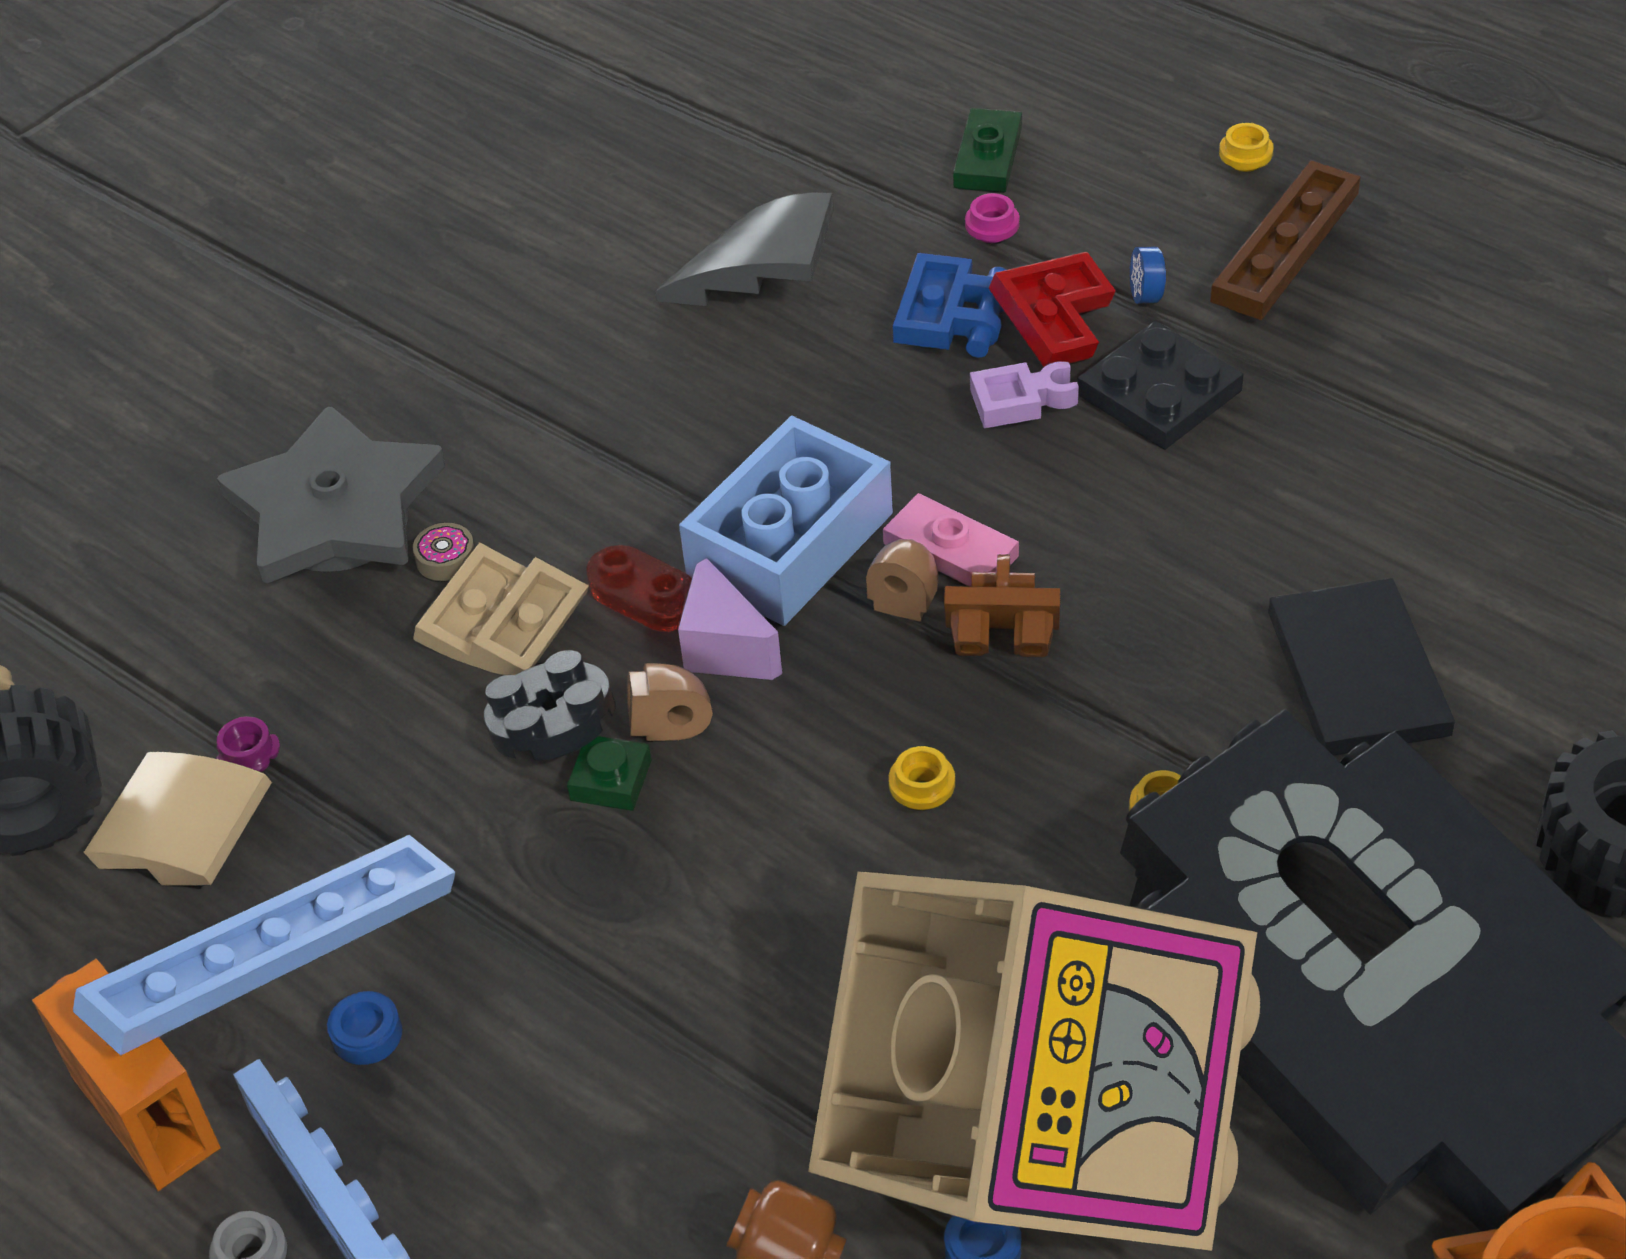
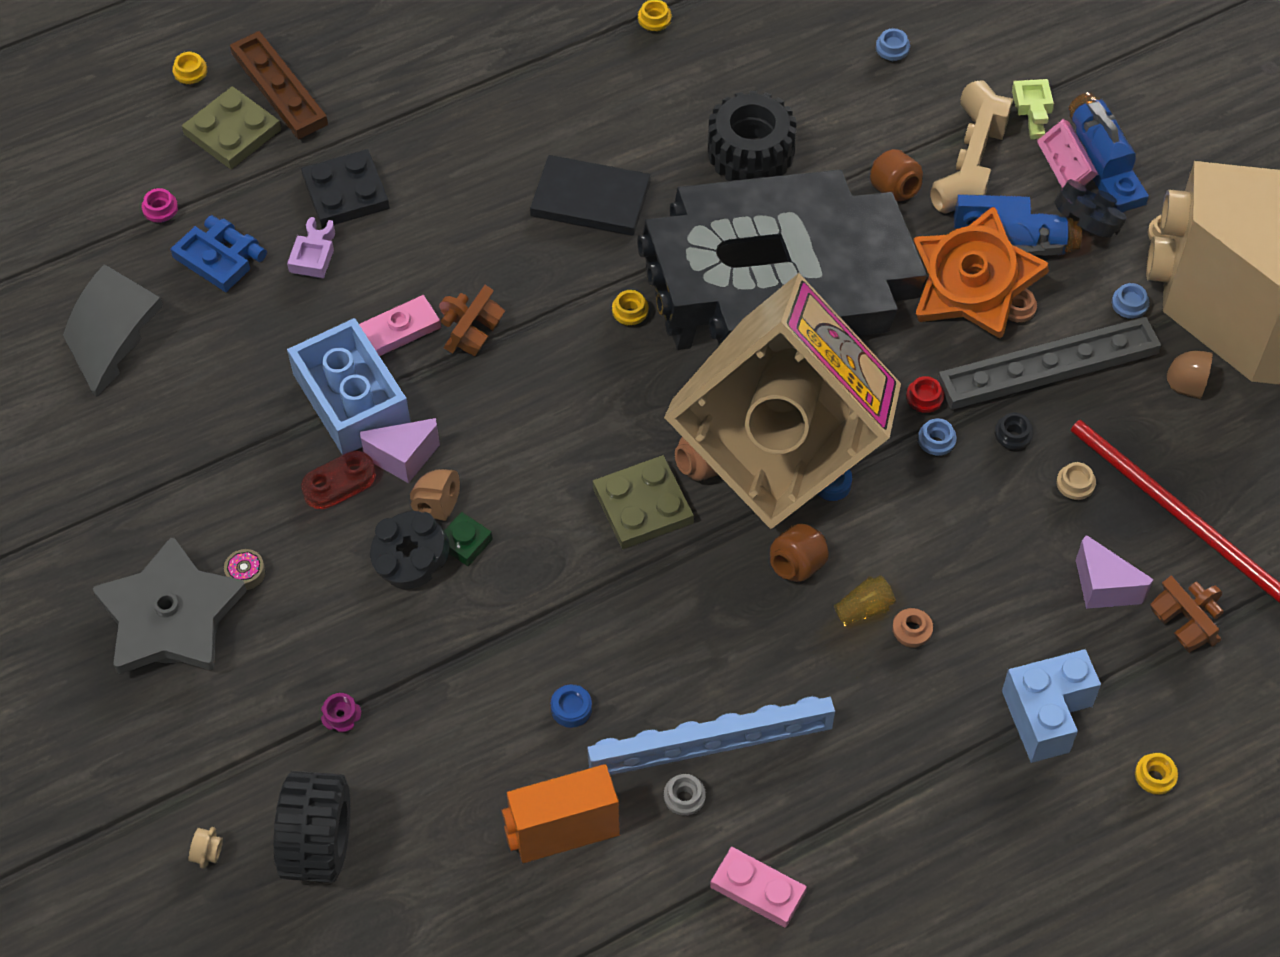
camera: 70 degrees left, 10 degrees up
light blue plate [73,835,455,1055] -> none
tan slope [84,752,272,885] -> none
tan slope [414,542,589,675] -> none
medium nougat piece [866,539,938,622] -> none
yellow plate [889,746,955,810] -> none
dark green plate [953,108,1022,192] -> none
red plate [989,252,1116,367] -> none
blue tile [1130,246,1166,304] -> none
none -> olive plate [182,86,282,170]
none -> olive plate [593,455,694,550]

